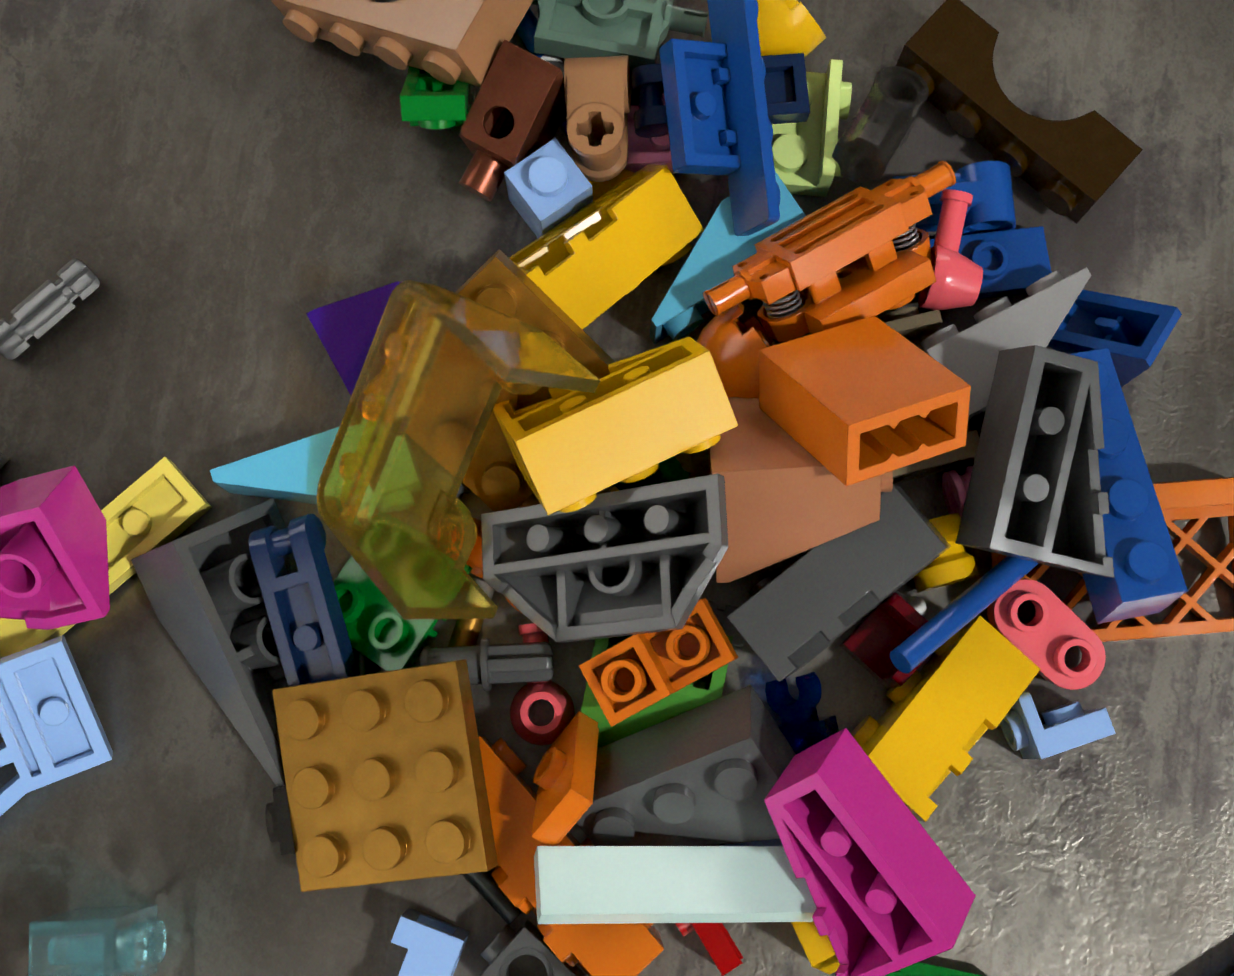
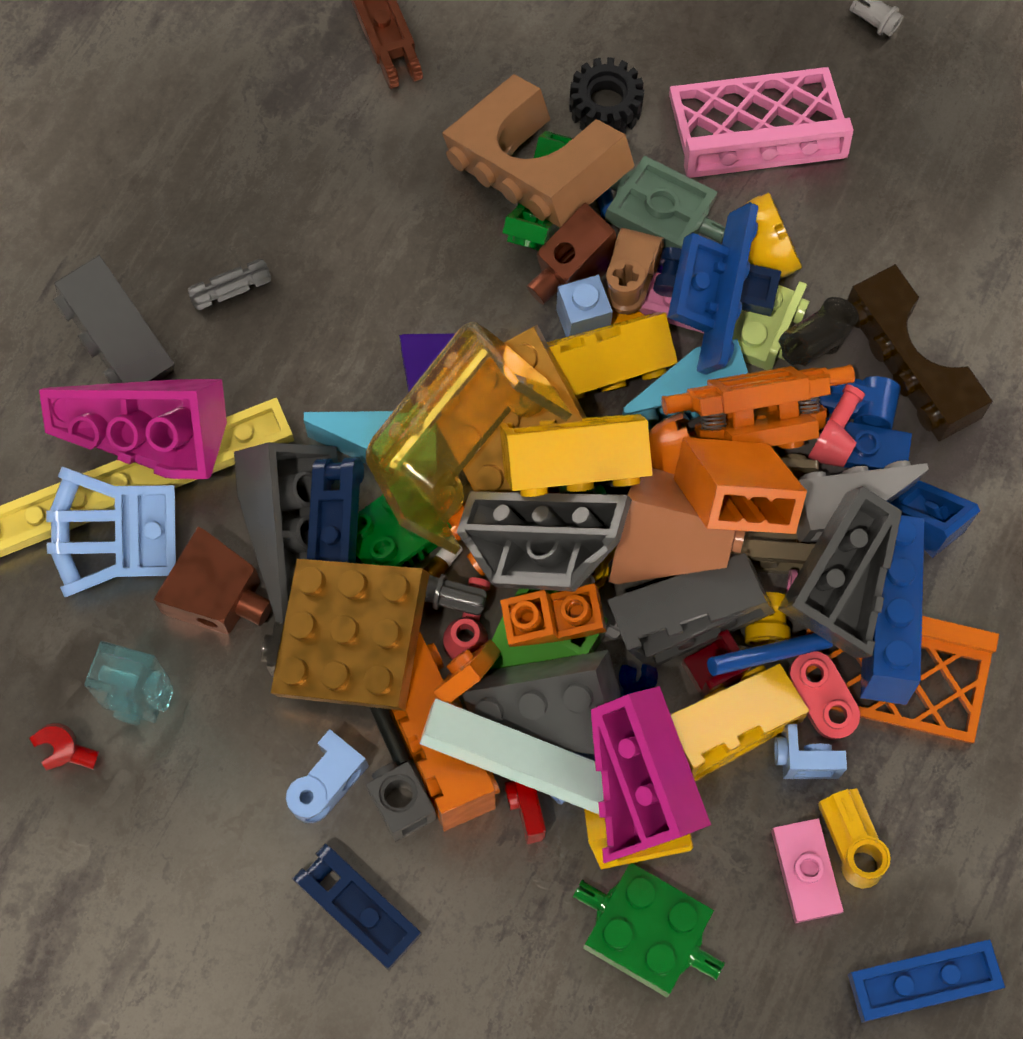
camera: 20 degrees right, 10 degrees down
none -> copper torso [153,527,272,634]
none -> bright pink plate [771,818,844,924]
none -> yellow piece [818,788,891,889]

